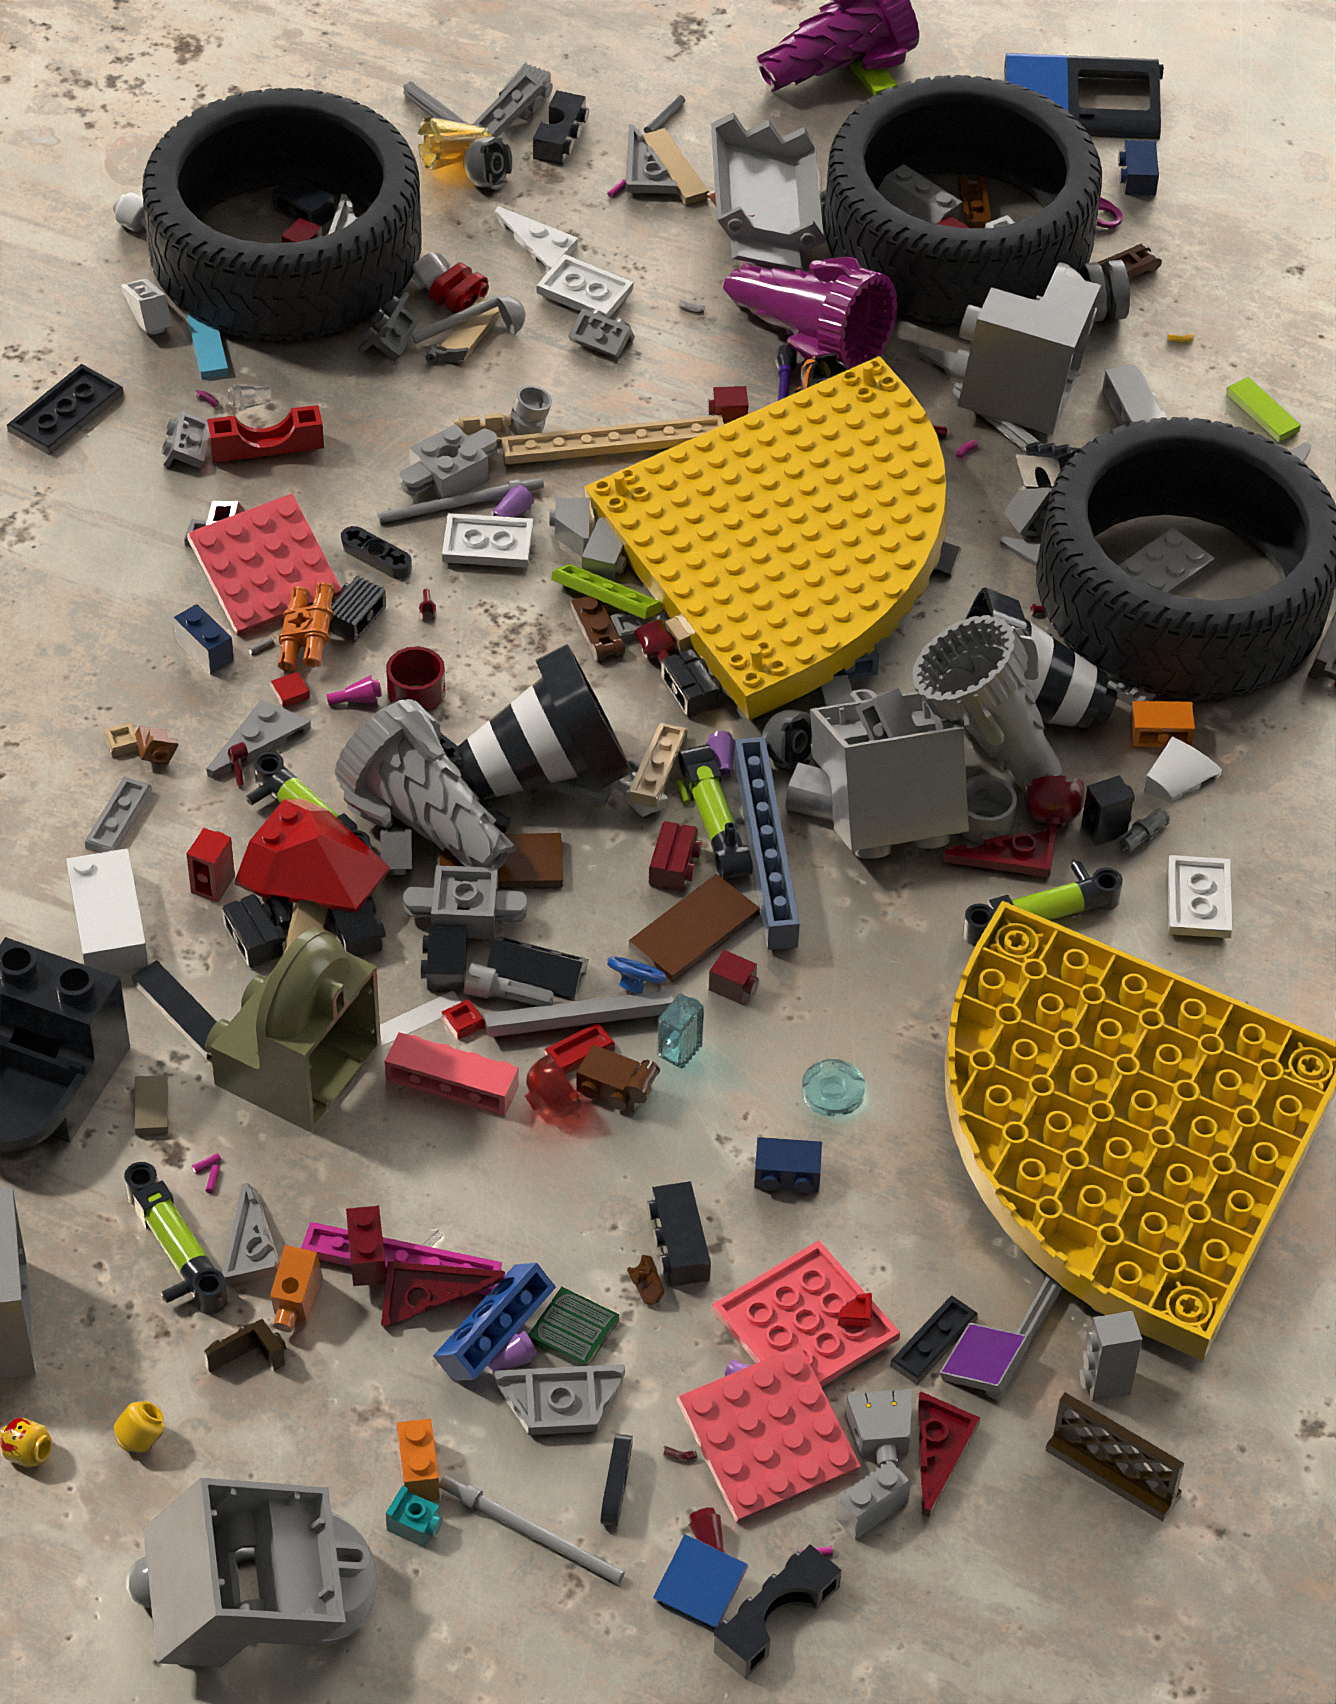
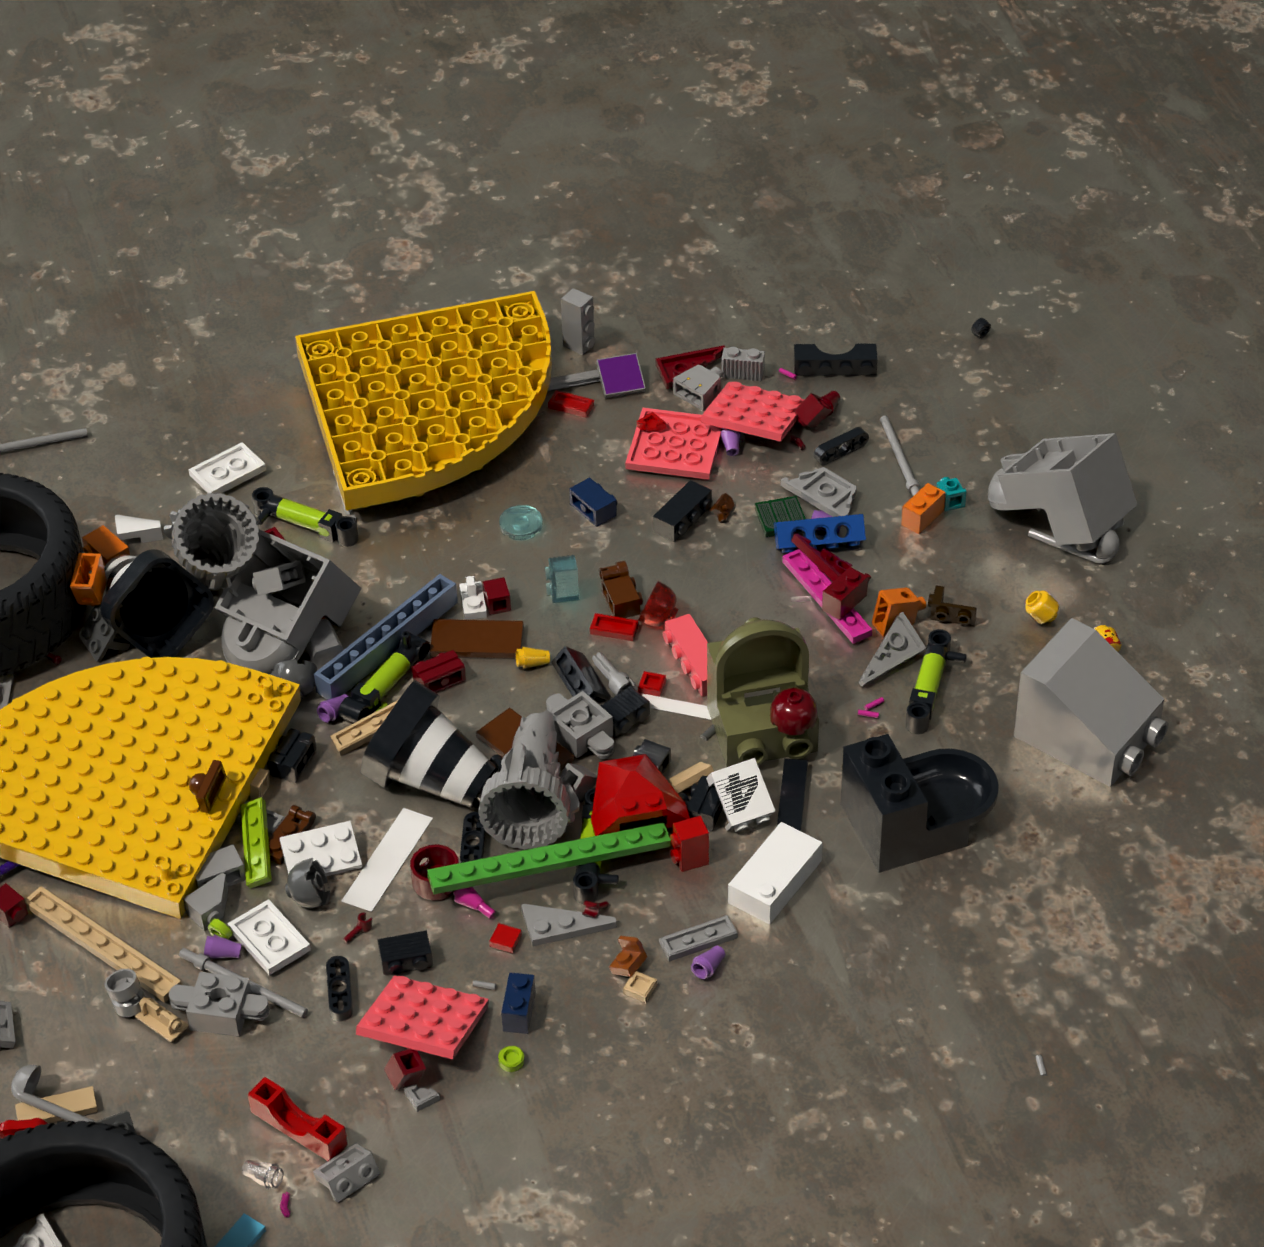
camera: 130 degrees left, 5 degrees down
orange pin [277,582,335,671] -> none
dark grey piece [425,345,469,363] -> none
light grey tile [484,990,676,1037] -> none
blue piece [607,956,667,993] -> none
dark red piece [635,620,676,665] -> none
blue tile [653,1534,749,1629] -> none
black tile [890,1295,978,1385] -> none
dark brown fence [1045,1392,1184,1522] -> none
none -> orange torso [70,553,107,606]
none -> reddish brown tile [189,760,227,813]
none -> lime tile [208,919,233,940]
none -> white plate [279,821,362,877]
none -> dark grey cylinder [285,858,330,908]
none -> white sticker [342,808,433,912]
none -> bright green plate [427,822,671,895]
none -> white hinge [459,576,487,620]
none -> lime tile [498,1046,524,1072]
none -> yellow cone [516,647,550,669]
none -> red tile [548,390,594,418]
none -> medium lavender cone [691,945,726,979]
none -> white panel [706,758,775,832]
none -> dark red cylinder [770,688,817,735]
none -> dark red brick [794,393,832,428]

